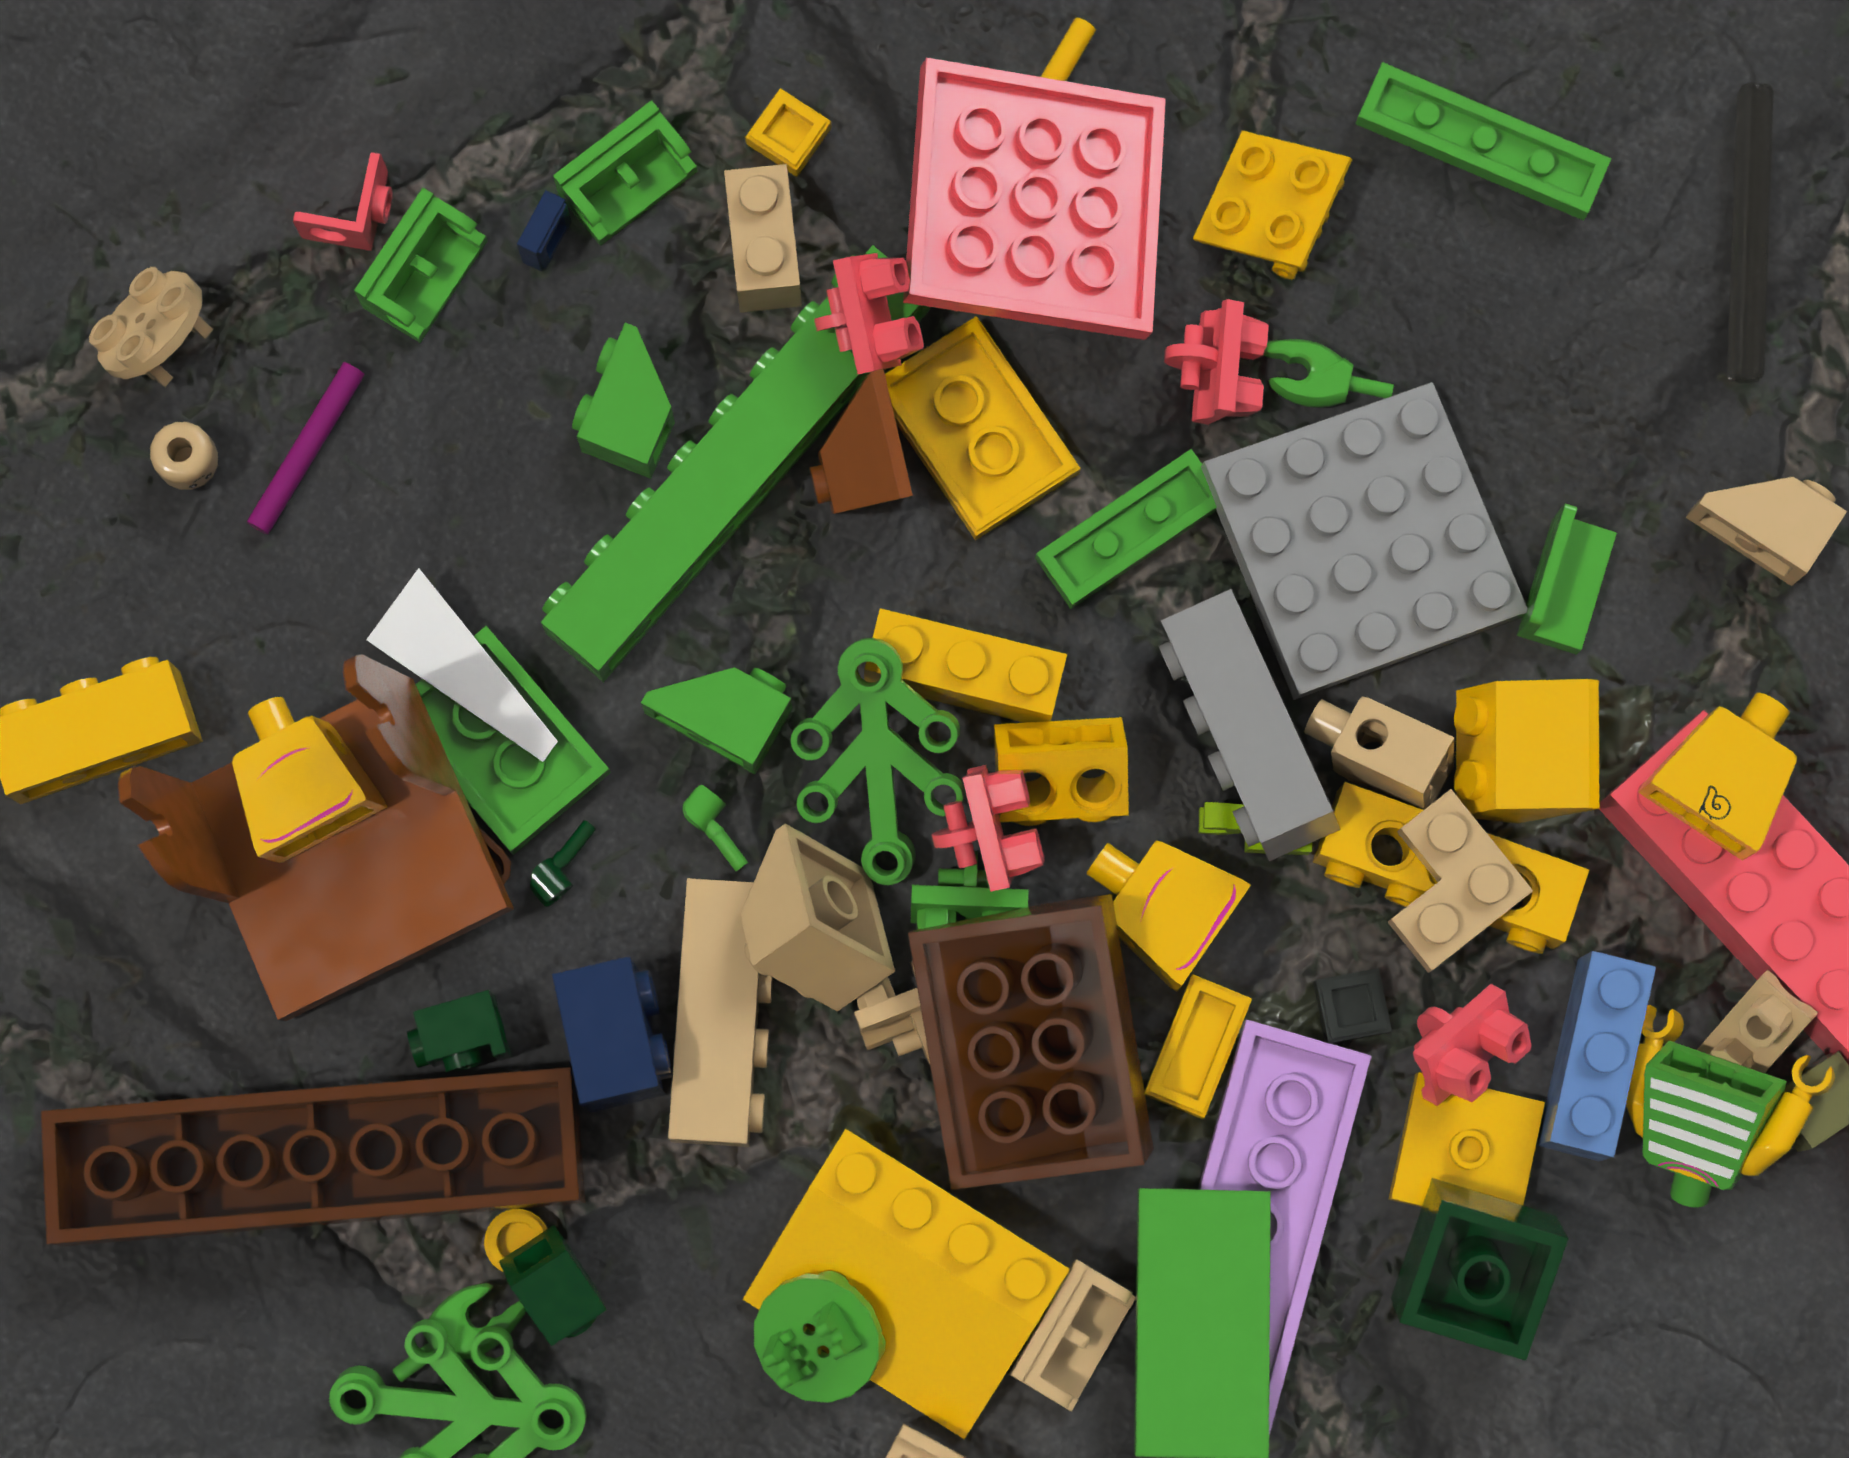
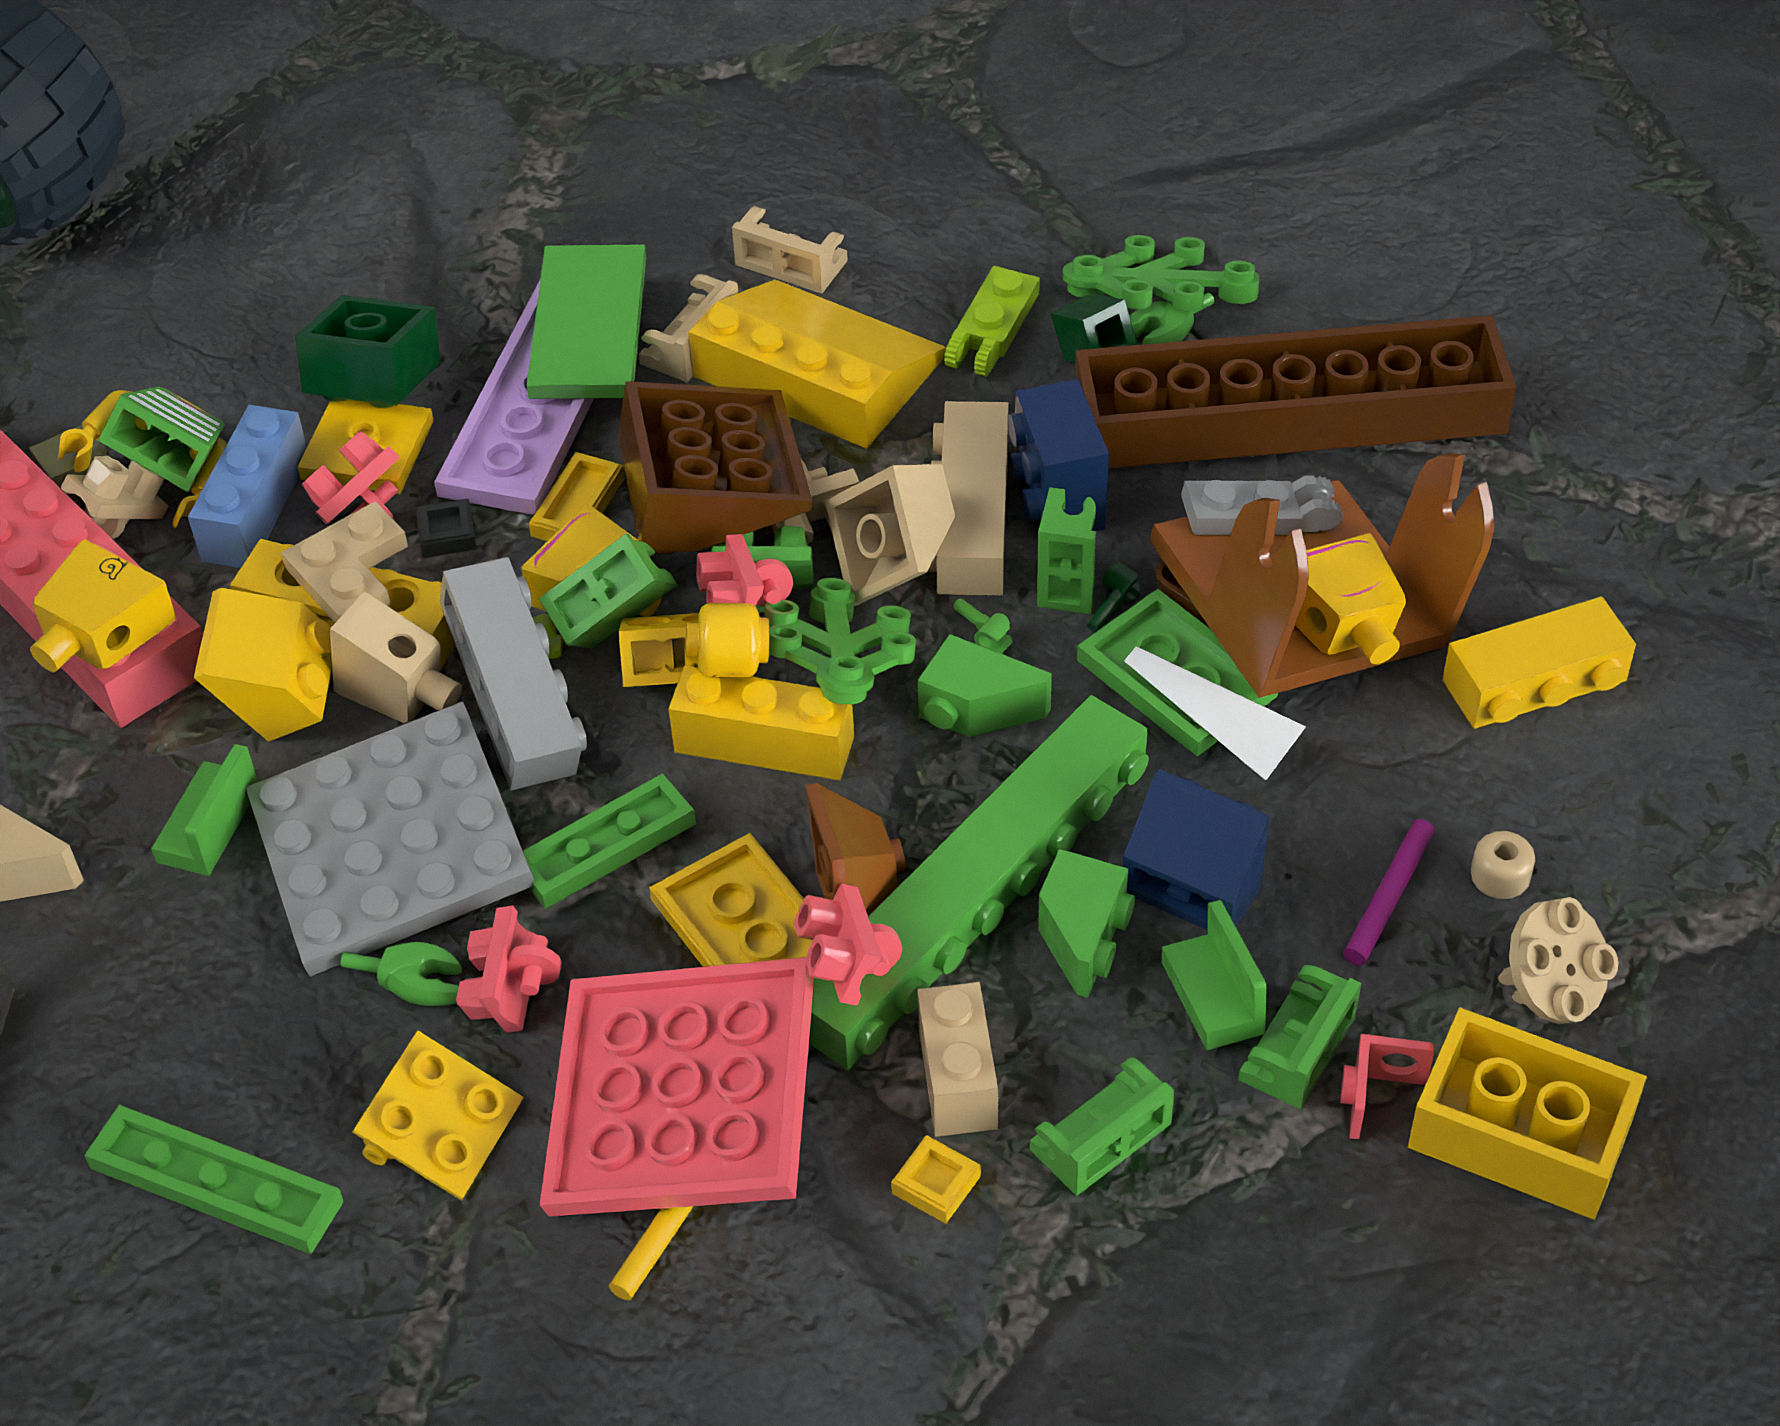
camera: 175 degrees left, 30 degrees down
dark green brick [407,990,512,1073] -> none
dark blue tile [517,190,571,272] -> none
bright green plate [754,1271,885,1403] -> none
none -> bright green hinge [539,534,678,649]
none -> yellow head [686,603,769,677]
none -> lime hinge [944,266,1040,376]
none -> bright green hinge [1037,487,1096,615]
none -> dark blue slope [1123,769,1269,930]
none -> bright green panel [1162,900,1266,1051]
none -> light grey hinge [1181,476,1343,535]
none -> yellow brick [1408,1007,1647,1220]

